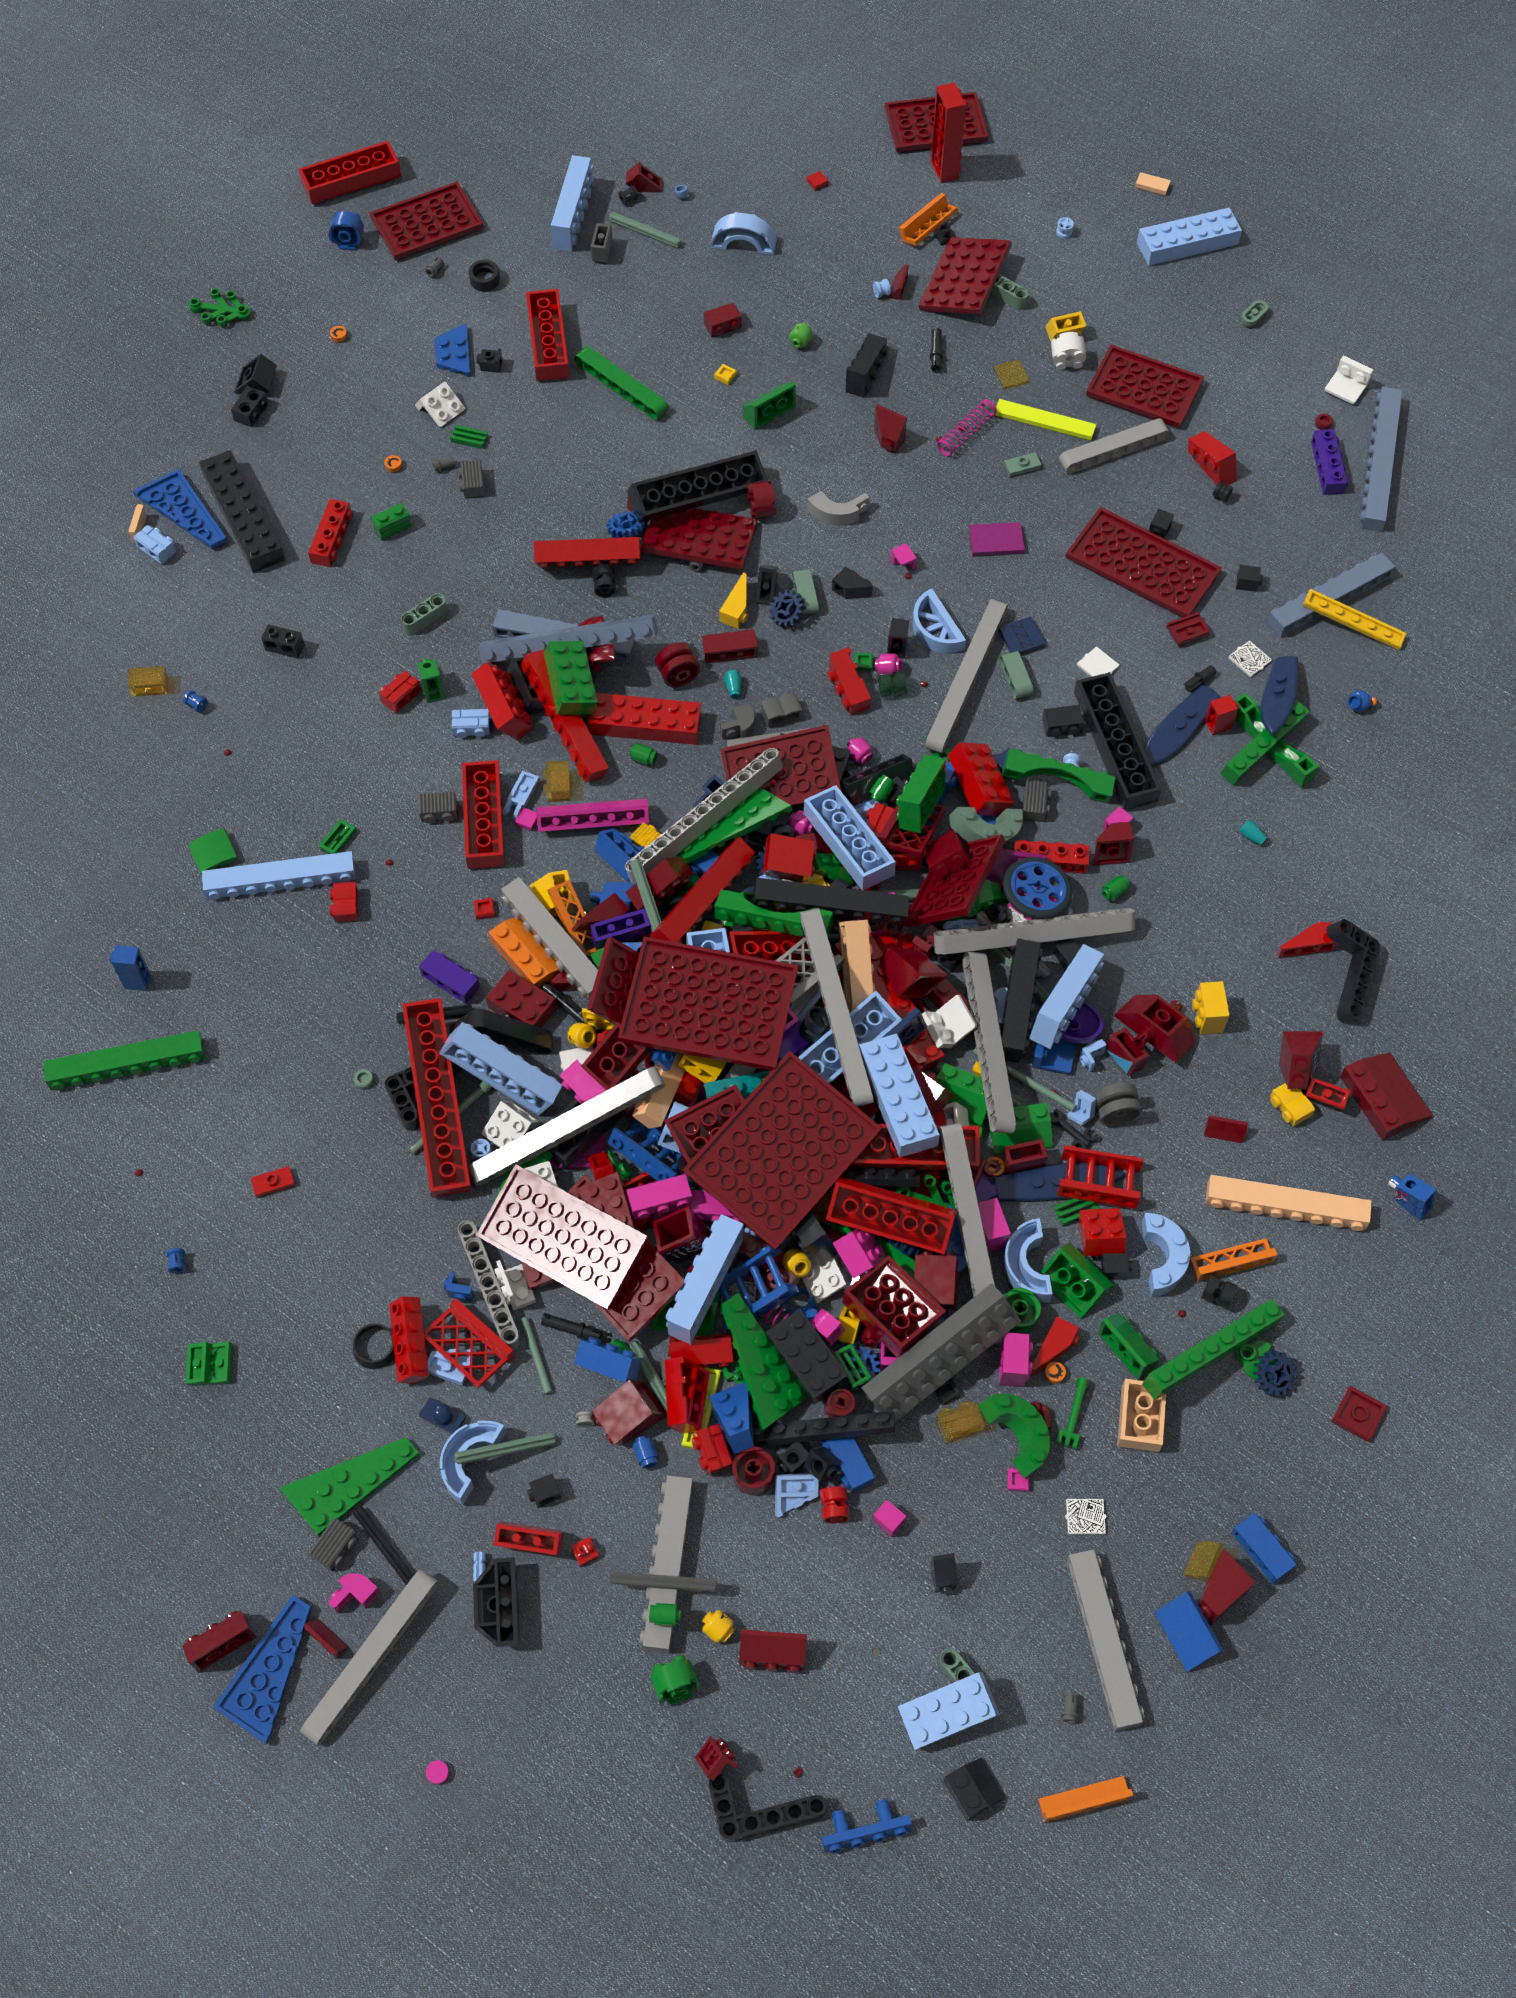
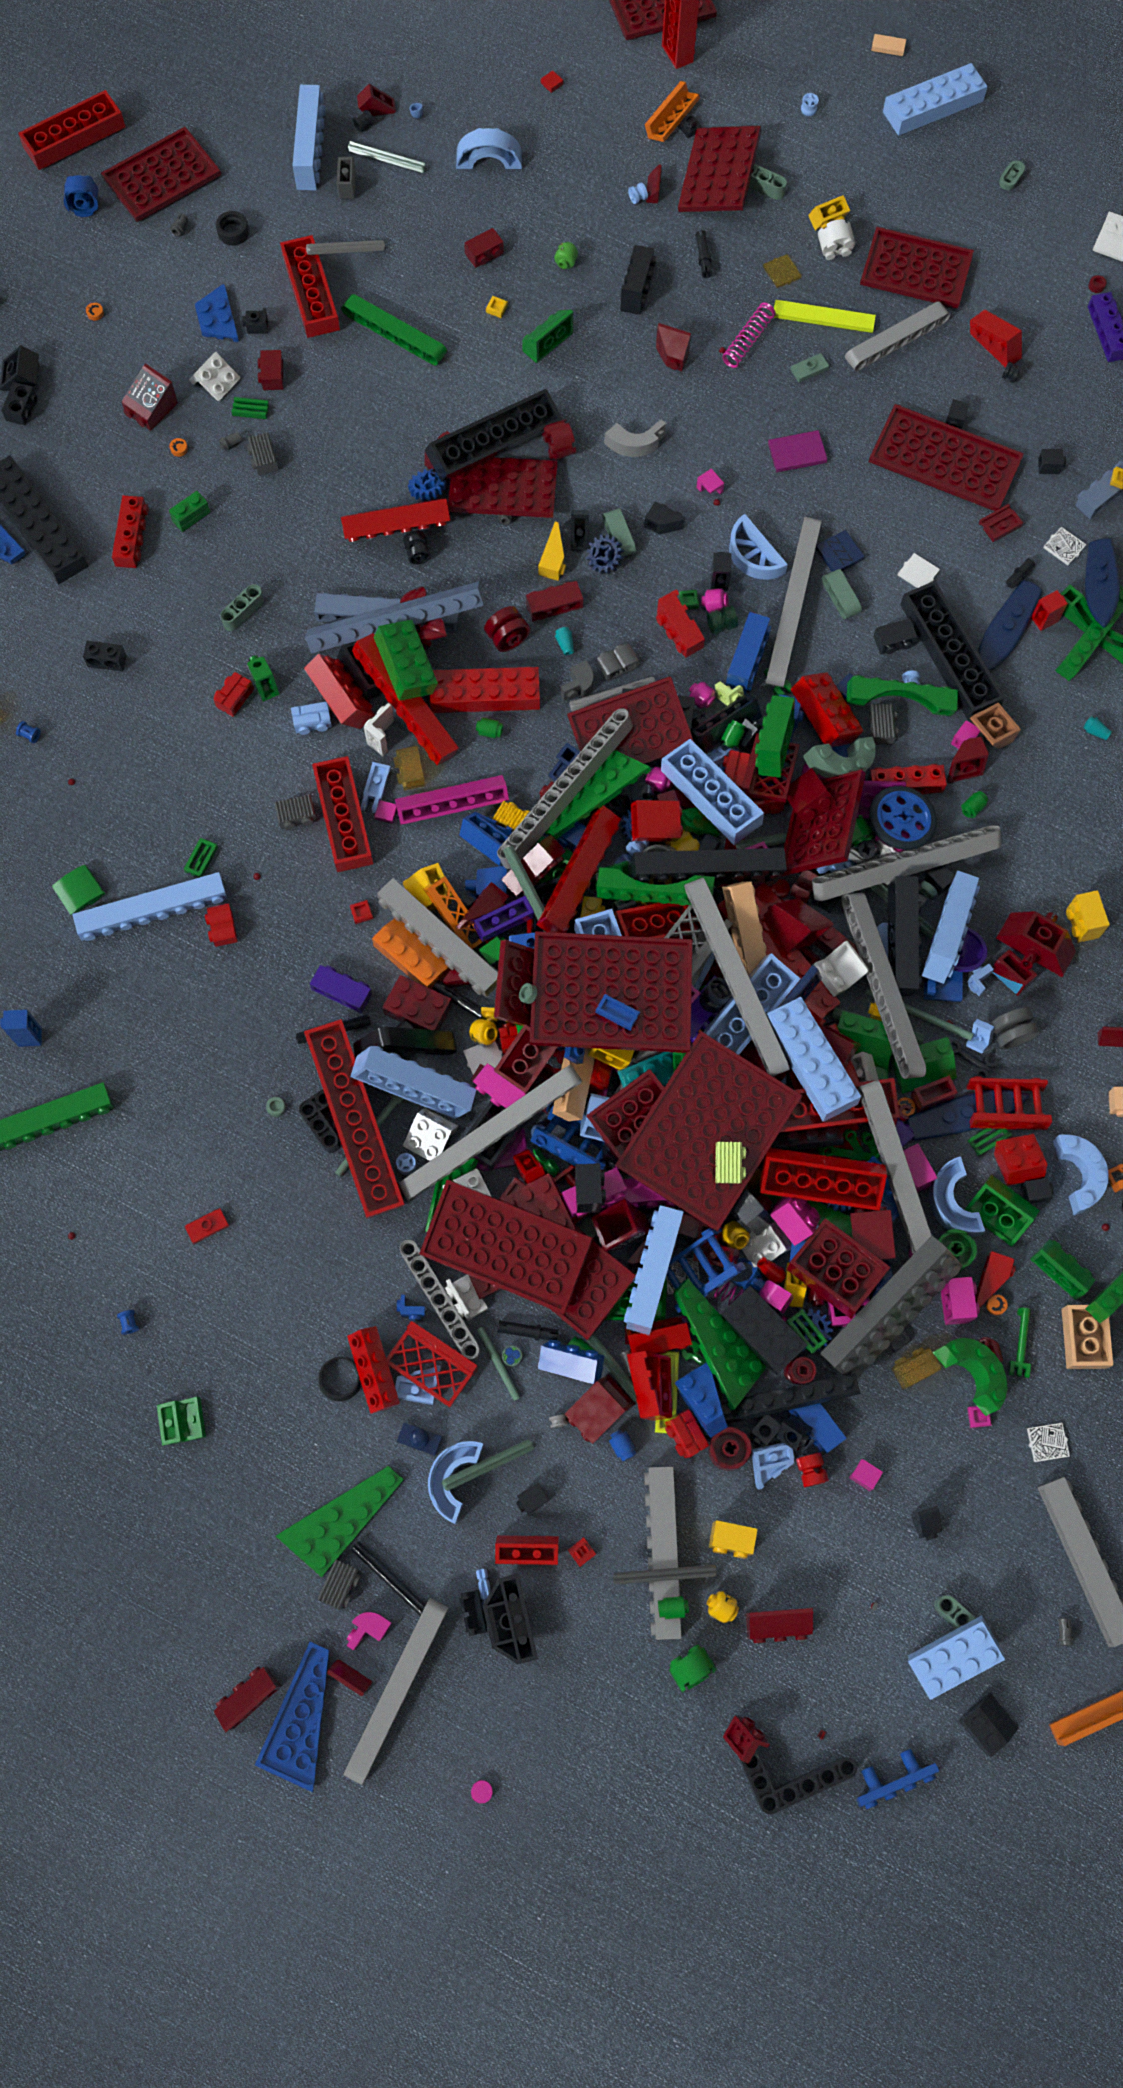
camera: 10 degrees left, 10 degrees up
none -> slope [122,363,178,431]
none -> dark red brick [257,350,284,390]
none -> light grey axle [306,240,385,255]
none -> white bracket [364,703,394,757]
none -> black hinge [459,1589,488,1636]
none -> tile [502,1346,522,1367]
none -> sand green tile [519,983,537,1004]
none -> black brick [575,1163,606,1213]
none -> blue tile [595,994,640,1031]
none -> yellow brick [708,1520,757,1559]
none -> yellowish green bracket [715,681,744,706]
none -> yellowish green brick [715,1142,746,1184]
none -> blue brick [726,612,772,694]
none -> red cone [757,1257,786,1285]
none -> sand green tile [921,881,937,899]
none -> nougat slope [970,703,1021,749]

